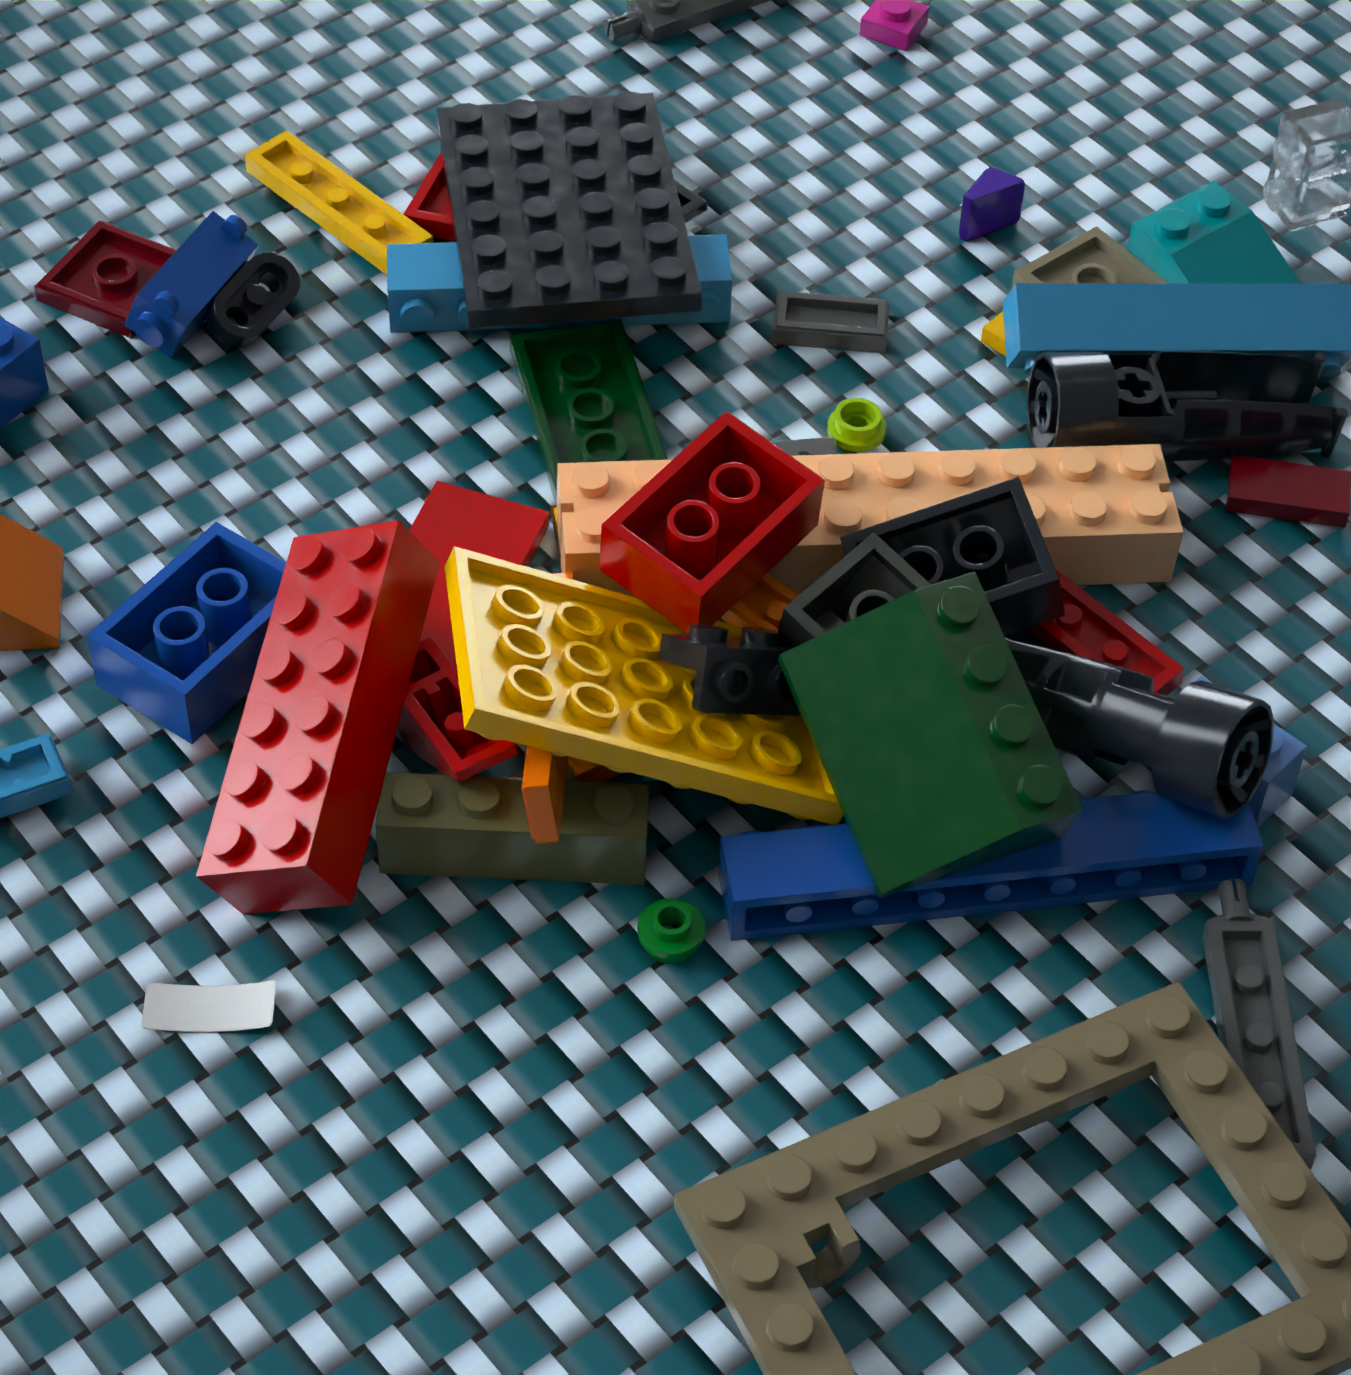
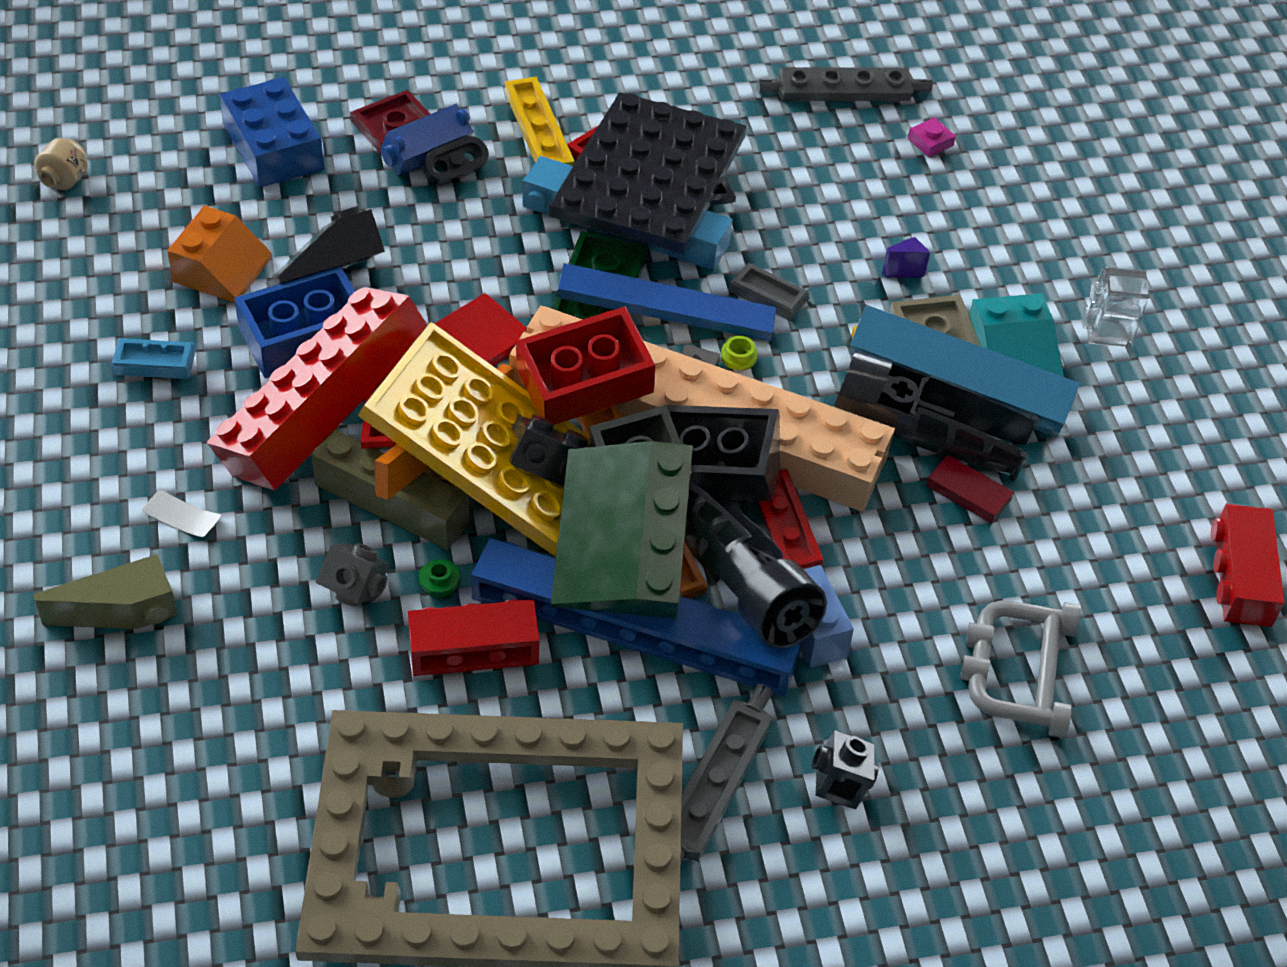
camera: 25 degrees right, 0 degrees up
none -> olive slope [33,554,178,629]
none -> black slope [266,206,385,288]
none -> dark grey brick [315,543,390,606]
none -> red brick [408,599,540,677]
none -> blue tile [556,263,776,341]

